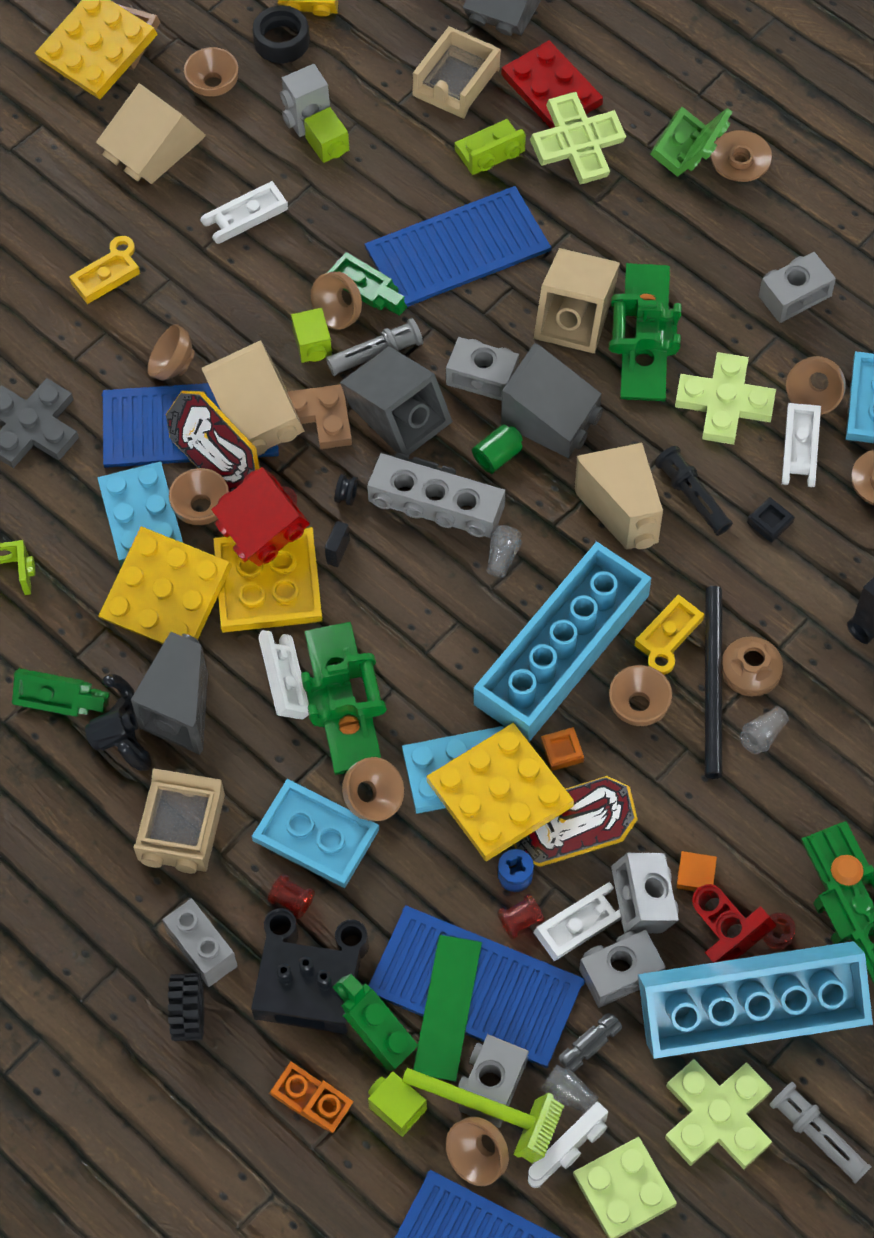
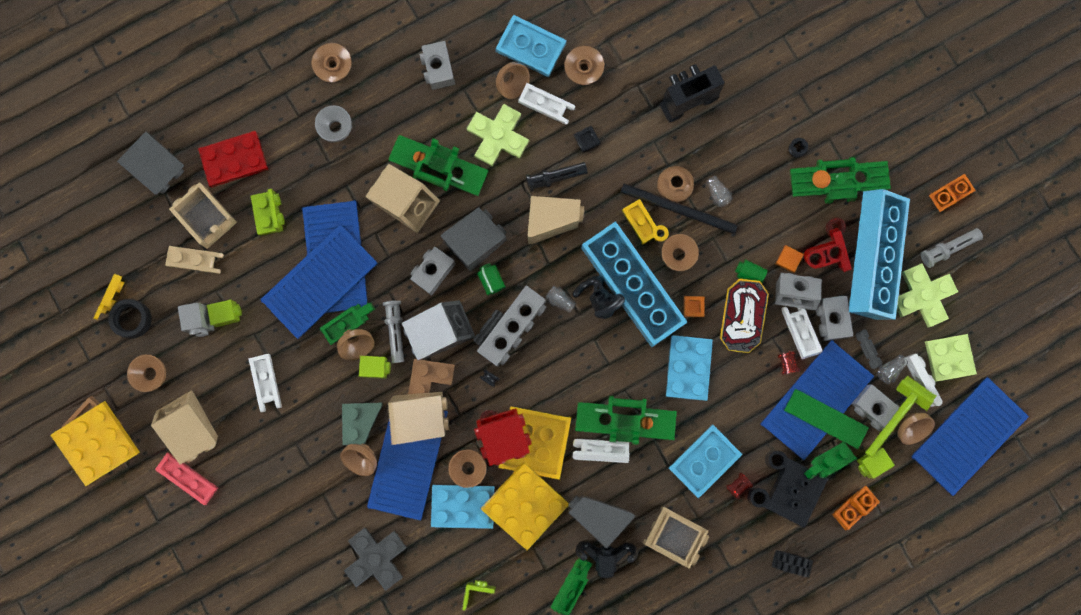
camera: 70 degrees left, 20 degrees up
yellow hinge [69,236,140,305] -> none
light grey brick [162,898,238,987] -> none
shield [166,391,260,492] -> none
black tile [324,521,350,567] -> none
medium nougat piece [342,757,404,822] -> none
yellow plate [426,722,574,862] -> none
blue wheel [498,849,534,892] -> none
yellowish green plate [530,92,626,185] -> none
bright green bracket [650,107,732,177] -> none
none -> coral tile [155,452,218,505]
none -> tan hinge [165,246,224,274]
none -> blue window [260,224,378,339]
none -> light grey piece [315,105,352,142]
none -> sand green wing [342,403,383,445]
none -> black piece [572,275,625,319]
none -> green brick [734,259,768,283]

